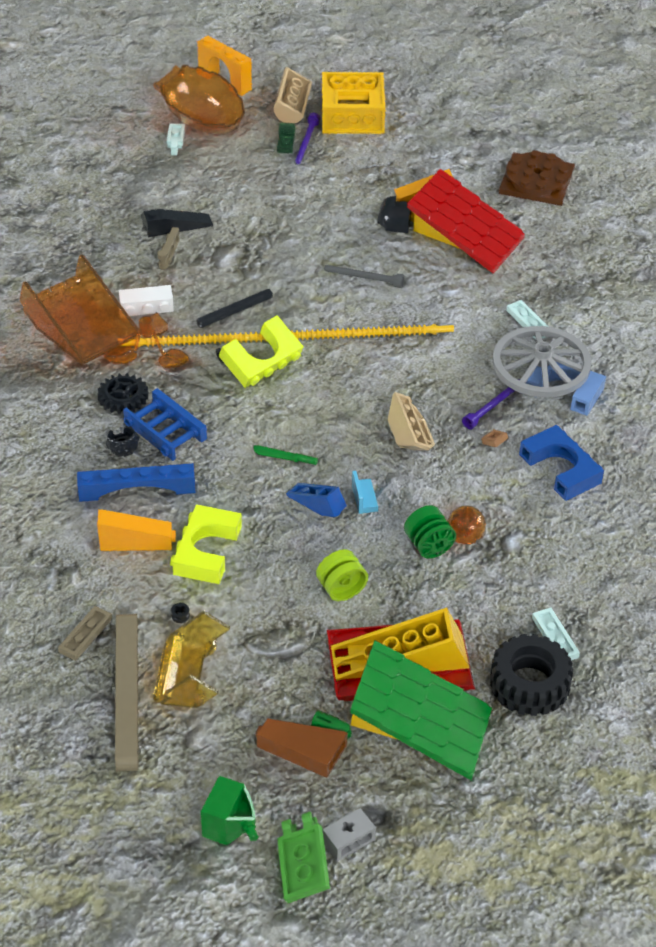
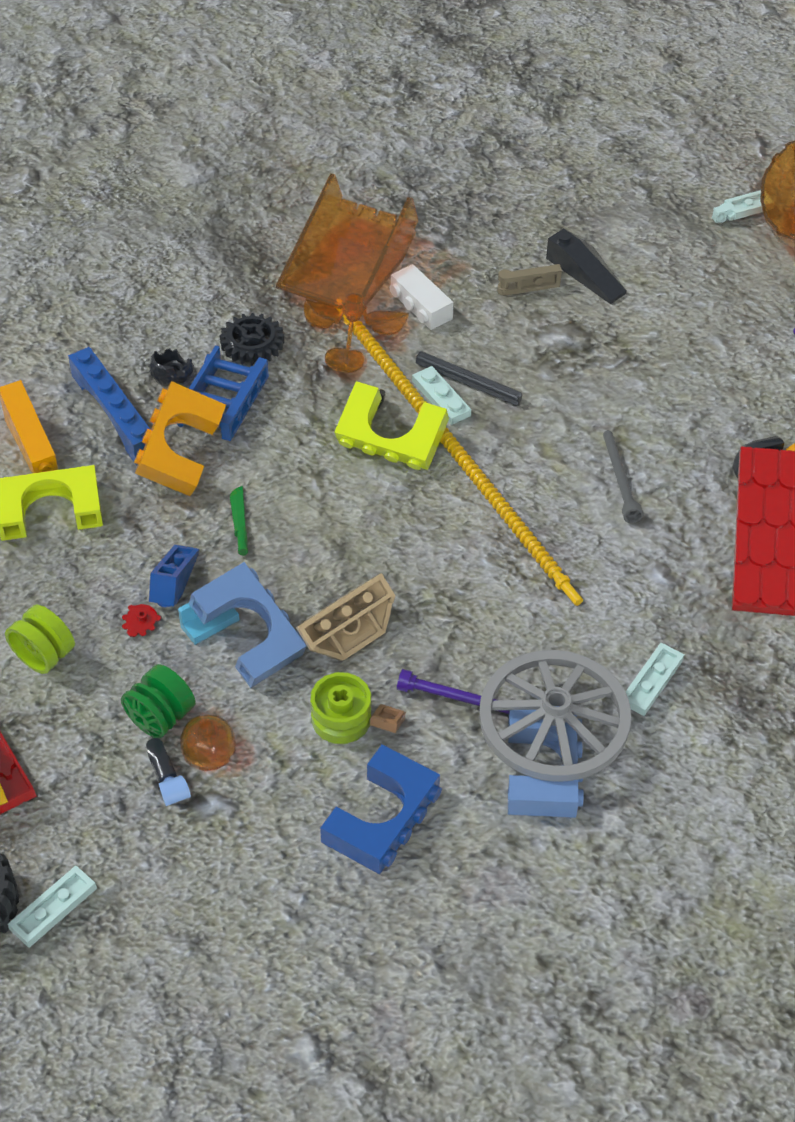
camera: 65 degrees right, 5 degrees up
none -> red piece [122,604,161,637]
none -> light orange arch [134,381,226,496]
none -> piece [146,738,191,806]
none -> medium blue arch [189,562,307,688]
none -> lime wheel [310,672,371,744]
none -> light aqua plate [412,366,471,425]

